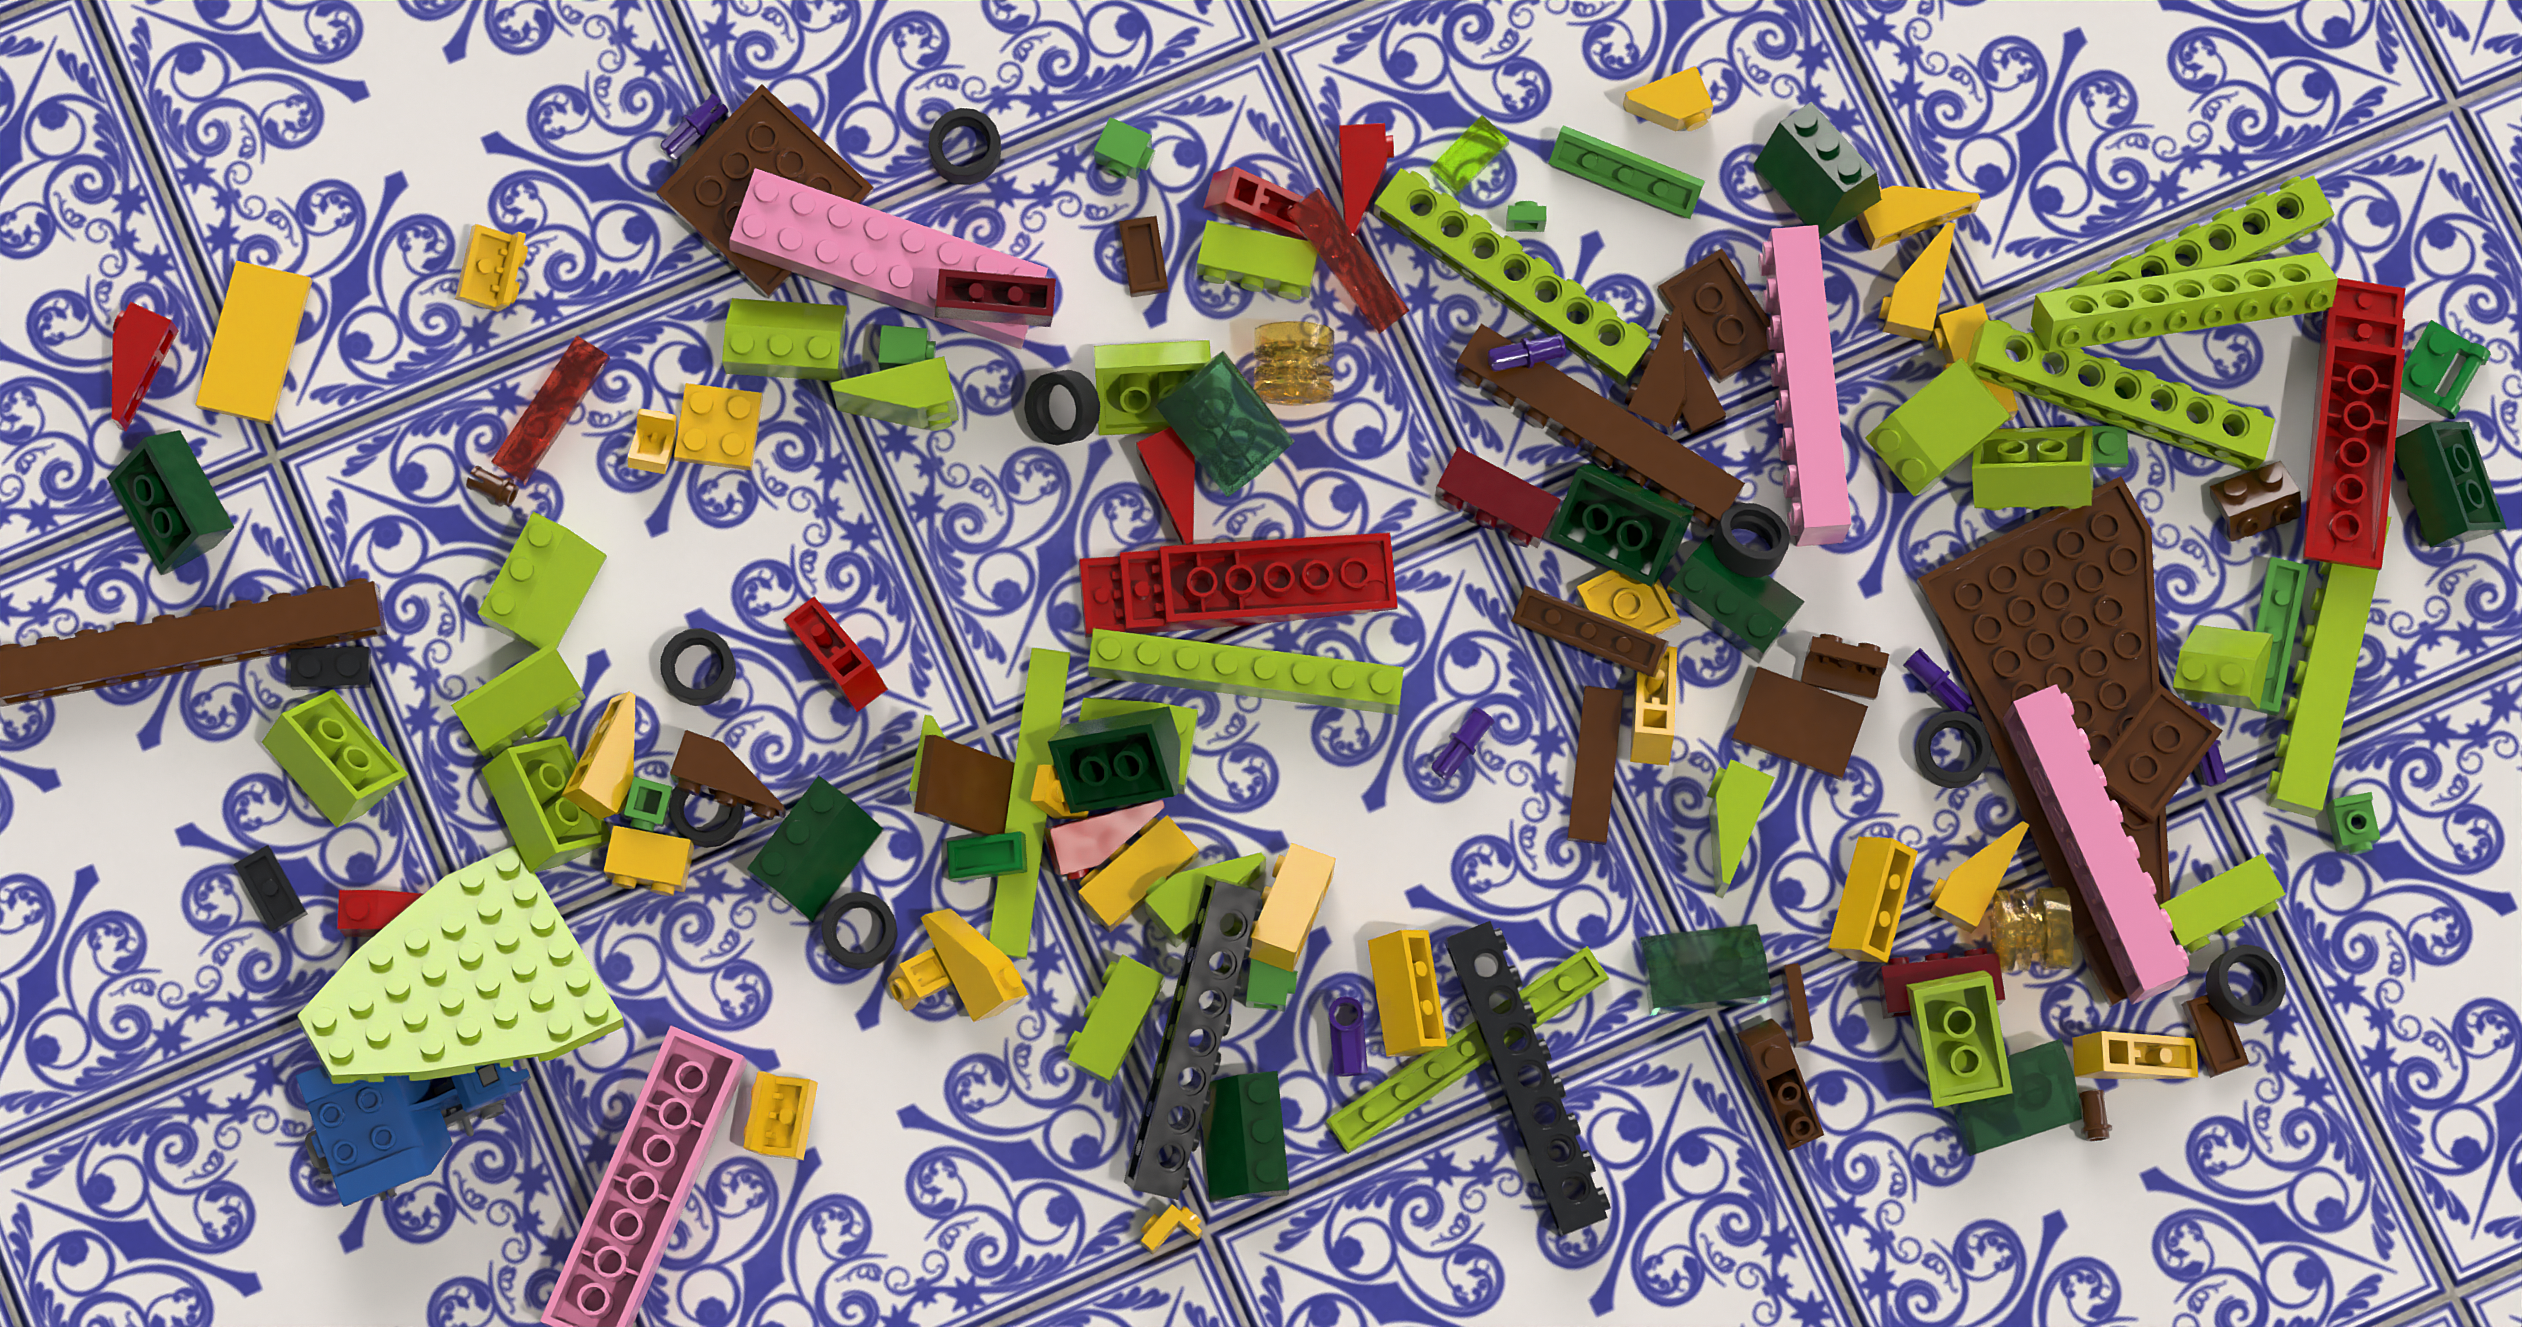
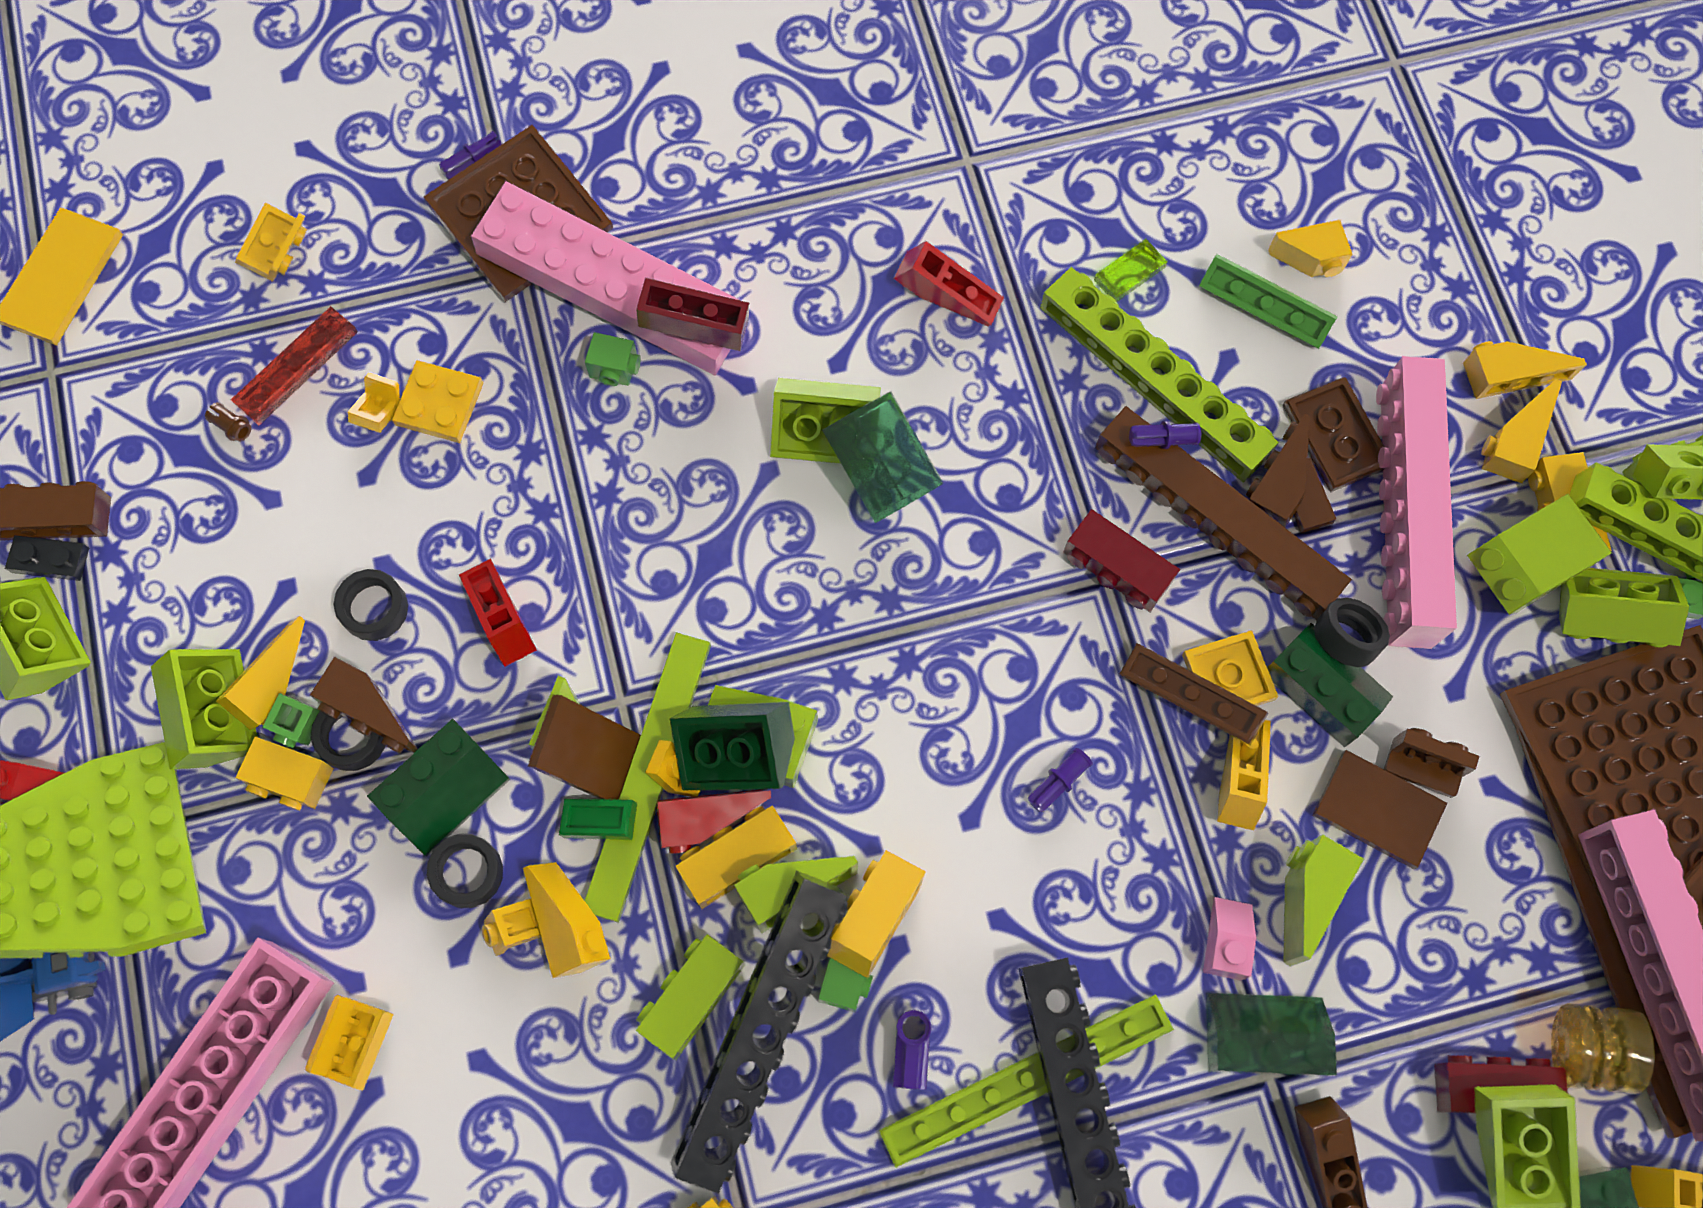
camera: 10 degrees right, 5 degrees down
lime slope [451,642,586,760] -> none
lime slope [478,511,607,651] -> none
lime slope [722,298,847,381] -> none
lime slope [831,356,959,431] -> none
black tyre [928,108,1001,185] -> none
black tyre [1024,370,1101,446] -> none
red slope [1078,532,1398,638] -> none
lime brick [1088,629,1404,715] -> none
bright green brick [1094,117,1156,180] -> none
reddish brown tile [1119,216,1169,298] -> none
red slope [1136,424,1198,545] -> none
lime brick [1197,220,1319,300] -> none
dark green slope [1201,1071,1289,1203] -> none
clear yellow wheel [1253,321,1334,406] -> none
clear red plate [1286,187,1410,334] -> none
red slope [1338,123,1394,246] -> none
yellow brick [1367,930,1447,1057] -> none
bright green plate [1506,201,1547,232] -> none
dark green slope [1549,463,1694,587] -> none
reddish brown tile [1567,686,1624,845] -> none
dark green slope [1753,102,1882,239] -> none
reddish brown tile [1780,963,1814,1048] -> none
yellow brick [1828,836,1918,963] -> none
dark purple axle [1903,648,1972,713] -> none
black tyre [1915,711,1992,789] -> none
yellow slope [1929,821,2029,934] -> none
none -> bright pink slope [1203,897,1256,981]

